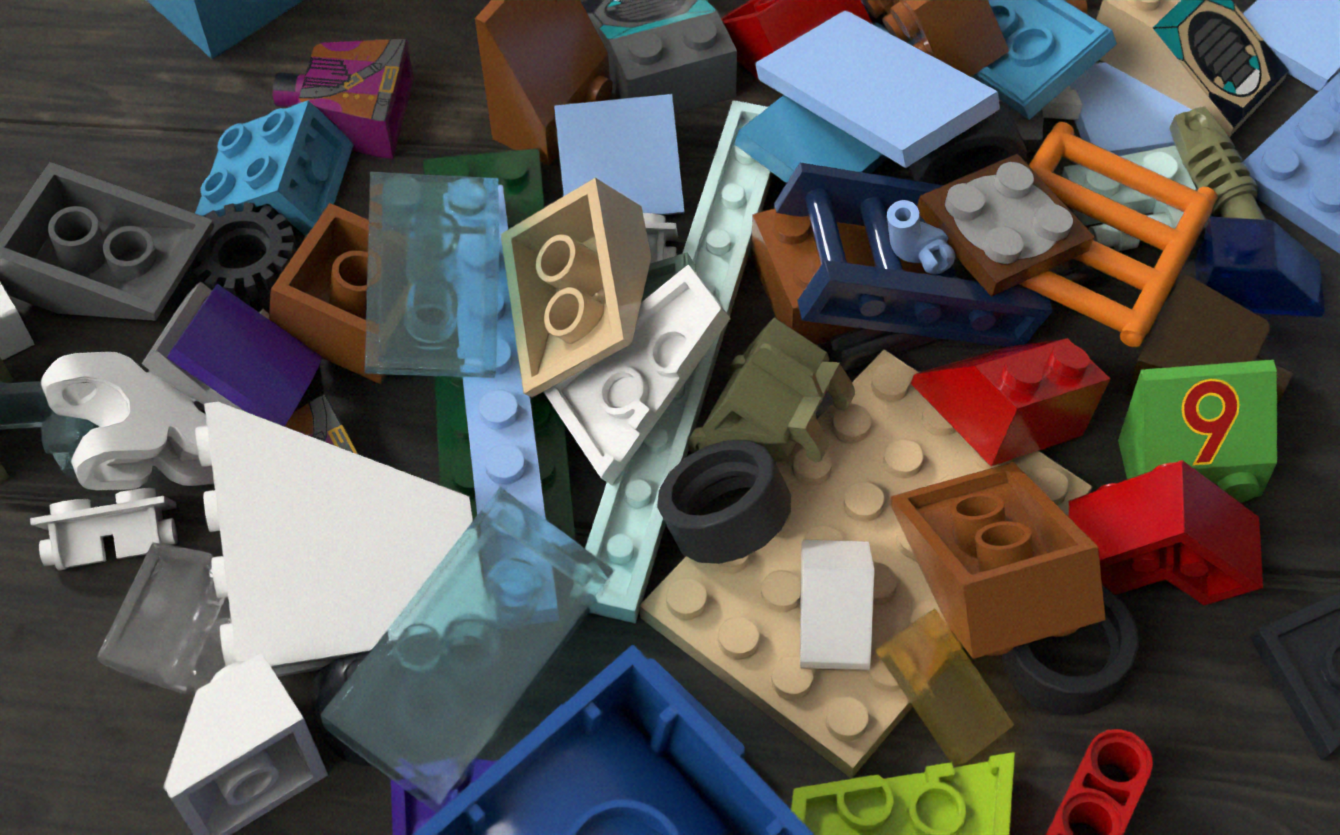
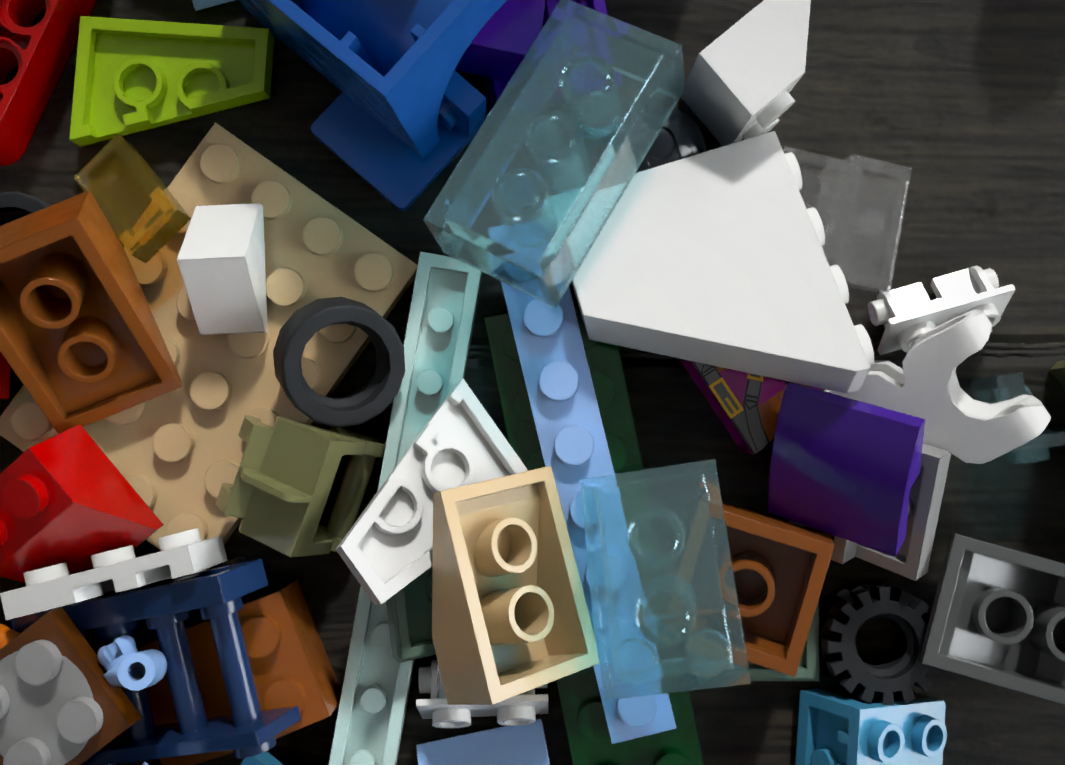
camera: 170 degrees right, 30 degrees up
none -> white wing [0,528,228,620]

